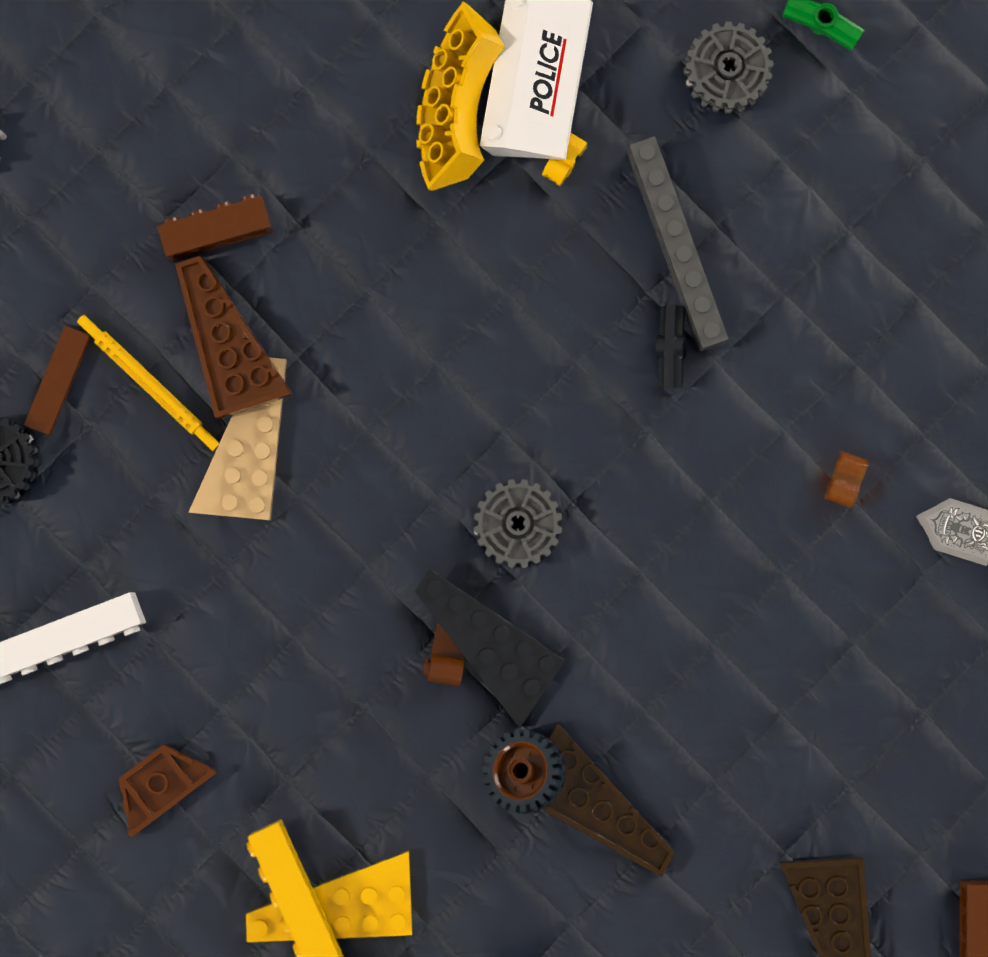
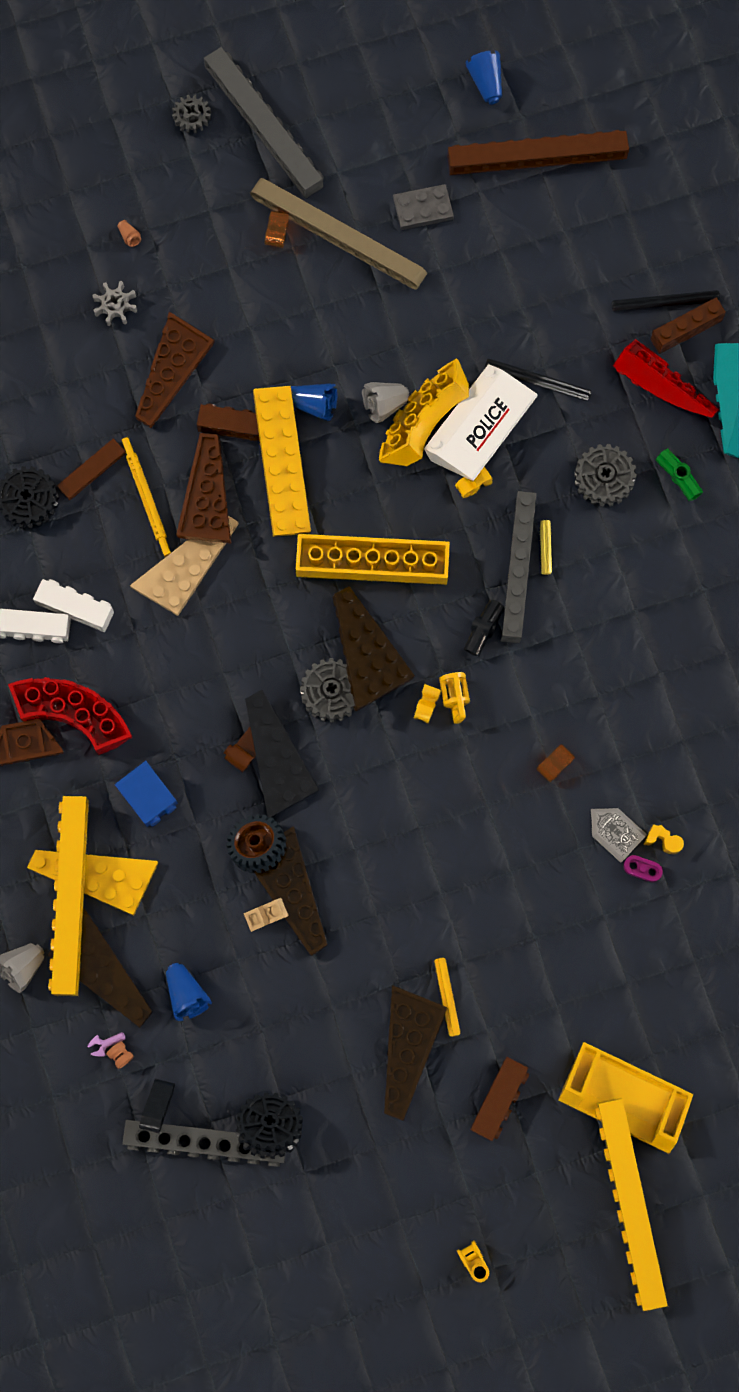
camera: 30 degrees right, 10 degrees down
none -> red brick [8,677,132,755]
none -> white brick [33,579,114,632]
none -> blue slope [114,761,178,827]
none -> reddish brown wing [135,312,215,428]
none -> tan slope [244,898,289,932]
none -> yellow plate [253,386,311,537]
none -> blue cone [291,383,338,421]
none -> yellow brick [296,534,450,585]
none -> dark brown wing [333,586,415,711]
none -> light grey cone [362,382,409,423]
none -> yellow leg [414,684,441,724]
none -> yellow axle [434,958,460,1037]
none -> yellow piece [439,672,470,724]
none -> light yellow axle [540,520,552,575]

